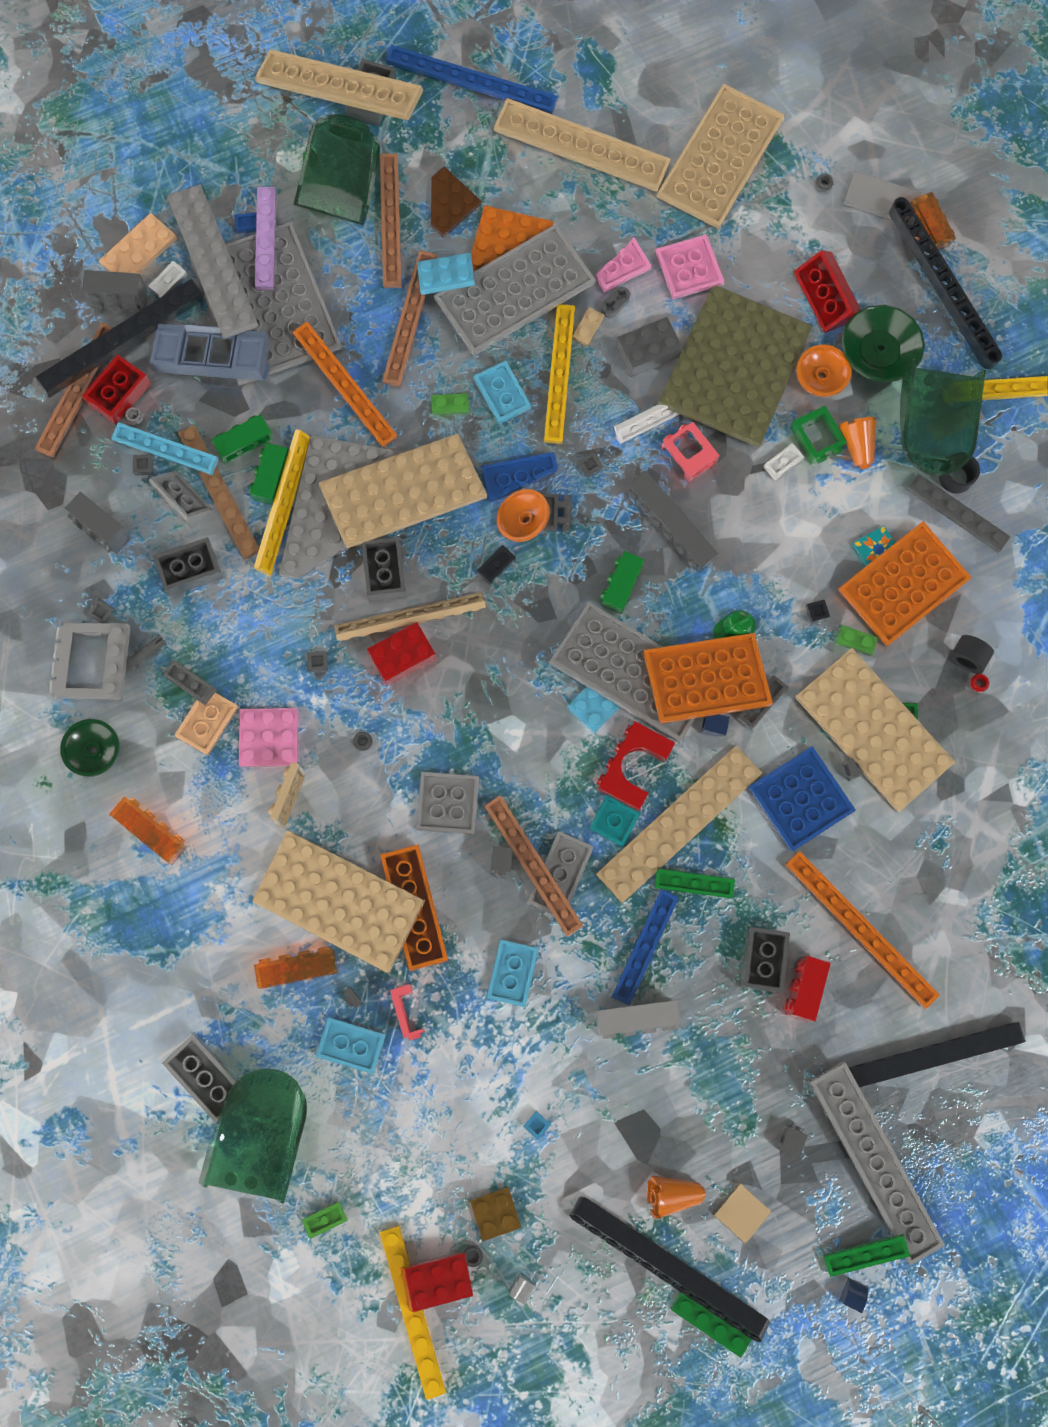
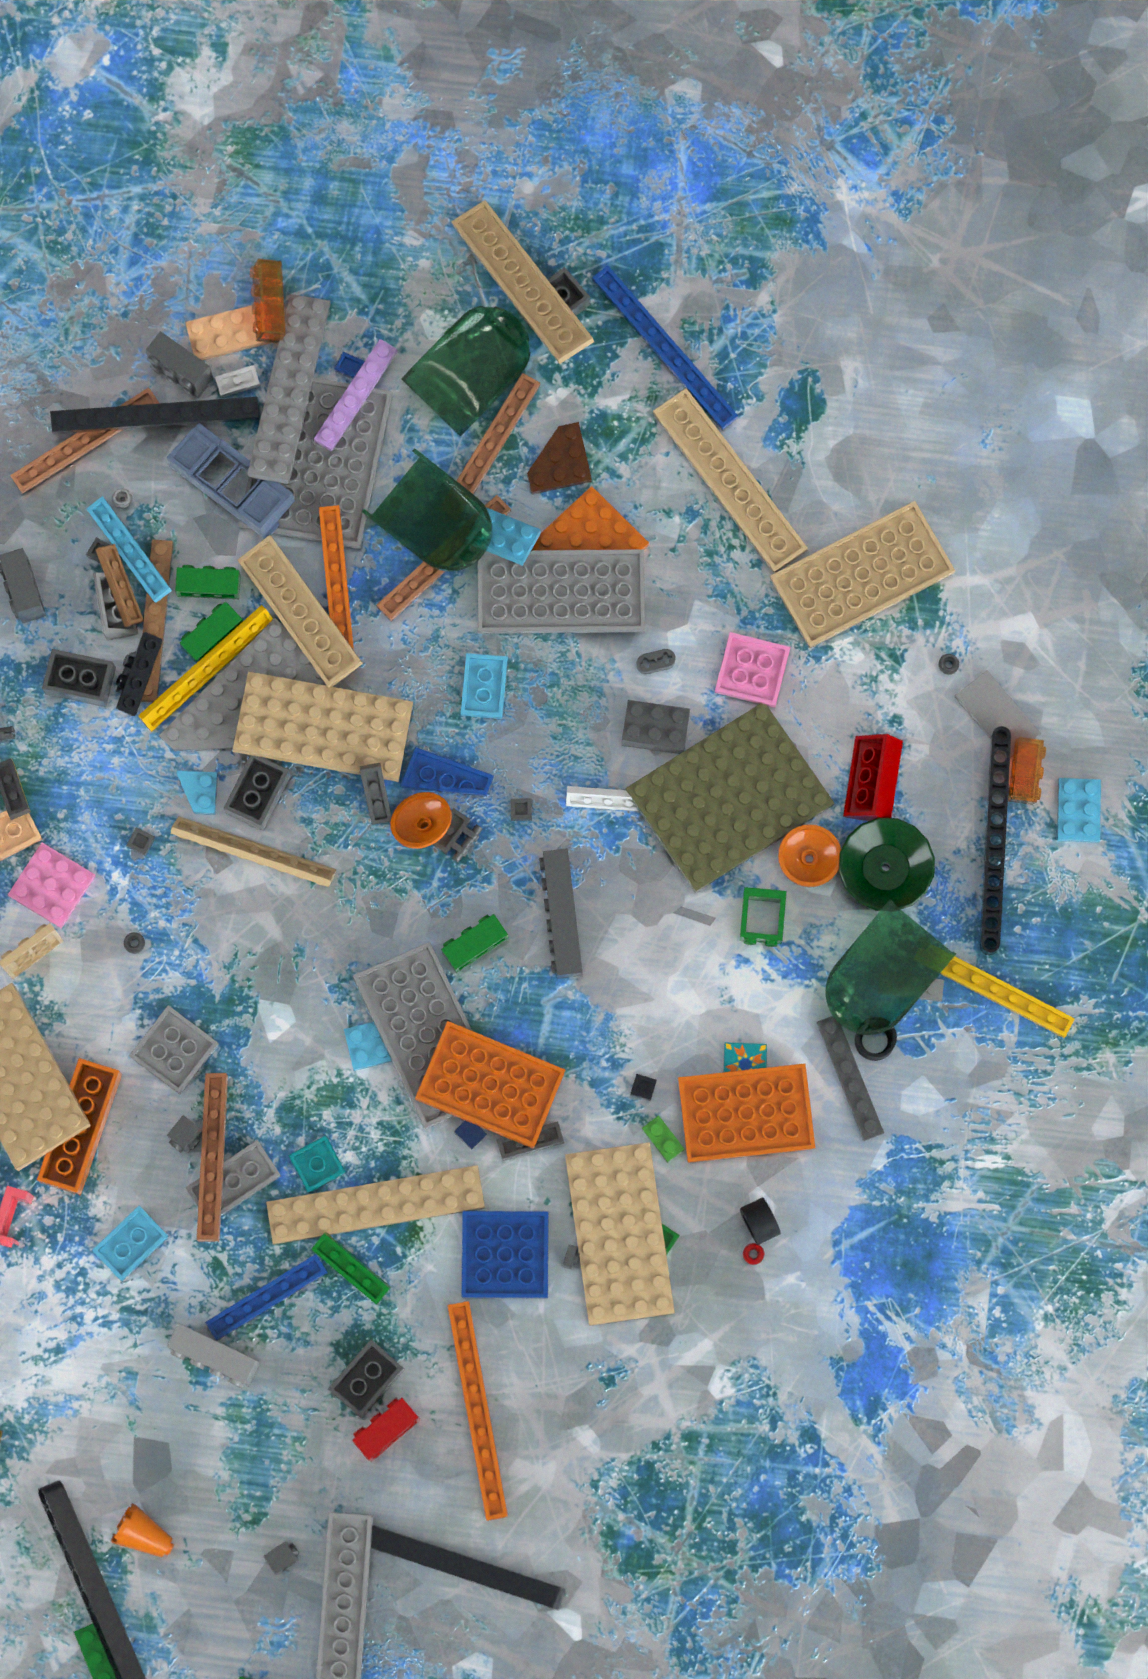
camera: 40 degrees right, 0 degrees up
red brick [82,354,151,425] -> none
red brick [367,622,437,686] -> none
bright green plate [431,393,469,415] -> none
black plate [477,545,516,585] -> none
dark azure plate [523,1111,551,1140] -> none
yellow plate [544,304,575,444] -> none
tan plate [572,307,605,347] -> none
bright pink wing [595,237,652,292] -> none
red arch [596,721,675,812] -> none
coral window [661,422,720,482] -> none
green piece [713,610,756,639] -> none
tan tile [713,1183,771,1244] -> none
white plate [763,443,804,480] -> none
orange cone [839,417,876,470] -> none
none -> medium nougat tile [96,544,144,627]
none -> black bracket [116,632,163,716]
none -> medium azure wing [177,771,218,815]
none -> tan plate [238,535,363,688]
none -> clear orange brick [250,259,286,343]
none -> dark grey plate [360,763,392,825]
none -> clear green windscreen [362,448,492,572]
none -> medium azure plate [1057,778,1101,843]

